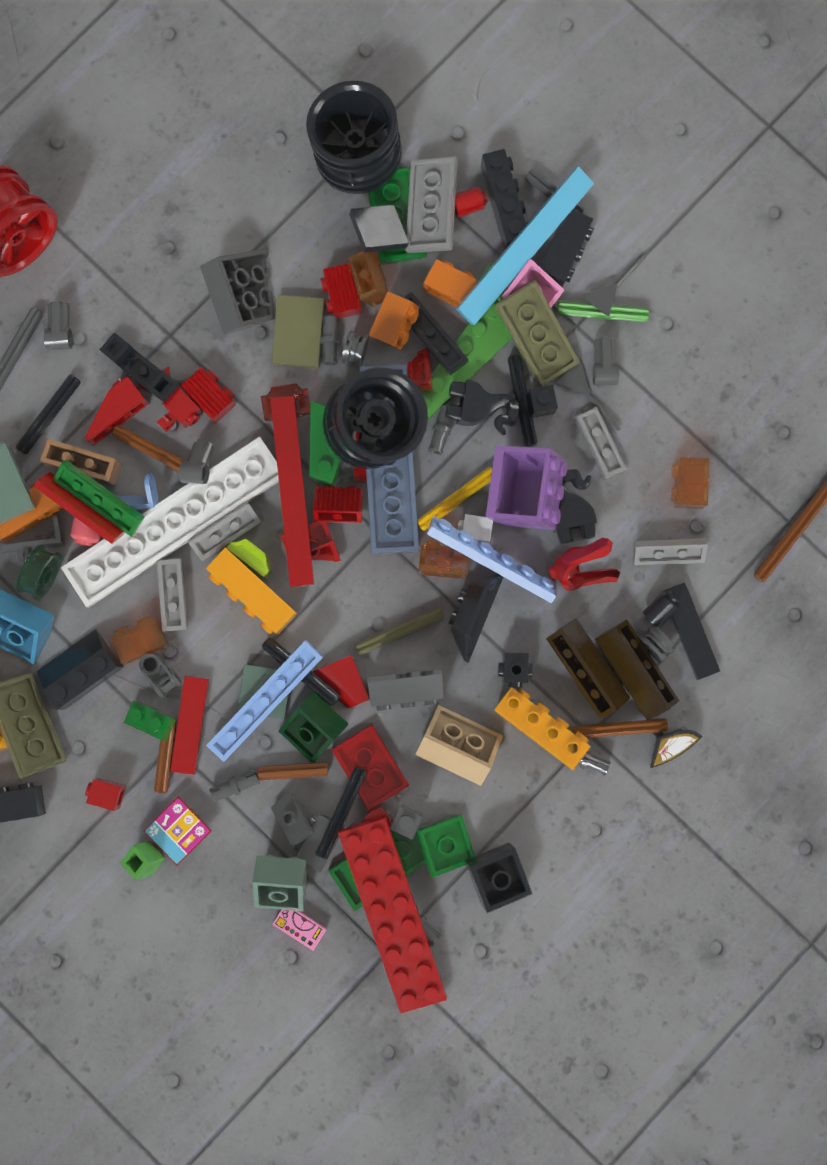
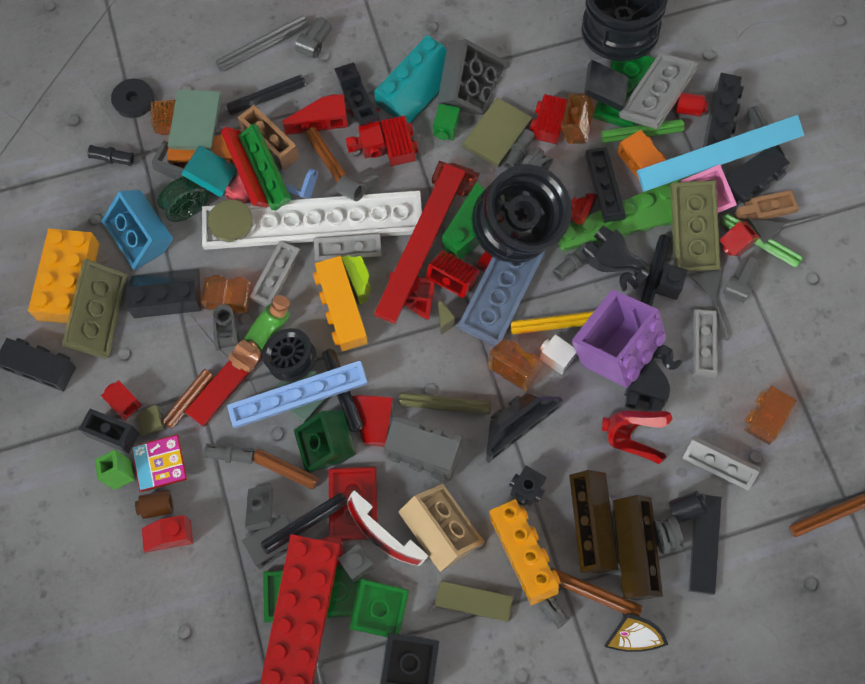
camera: 30 degrees right, 15 degrees down
green plate [123,700,176,741] -> none
sand green brick [252,855,307,911] -> none
bright pink tile [272,910,327,951] -> none
orange brick [369,291,419,350] -> none
light blue plate [427,516,557,603] -> none
none -> black brick [78,408,140,454]
none -> reddish brown brick [135,490,174,519]
none -> olive slope [137,405,165,437]
none -> red slope [142,515,193,553]
none -> teal tile [181,145,237,197]
none -> olive tile [208,199,253,243]
none -> piece [228,295,290,372]
none -> black wheel [262,328,317,382]
none -> white slope [347,491,428,566]
none -> teal slope [374,35,447,123]
none -> green brick [433,103,460,140]
none -> olive tile [435,581,513,622]
none -> olive slope [438,301,455,335]
none -> bright green axle [601,119,685,143]
none -> red brick [719,221,760,257]
none -> medium nougat hinge [734,190,799,221]

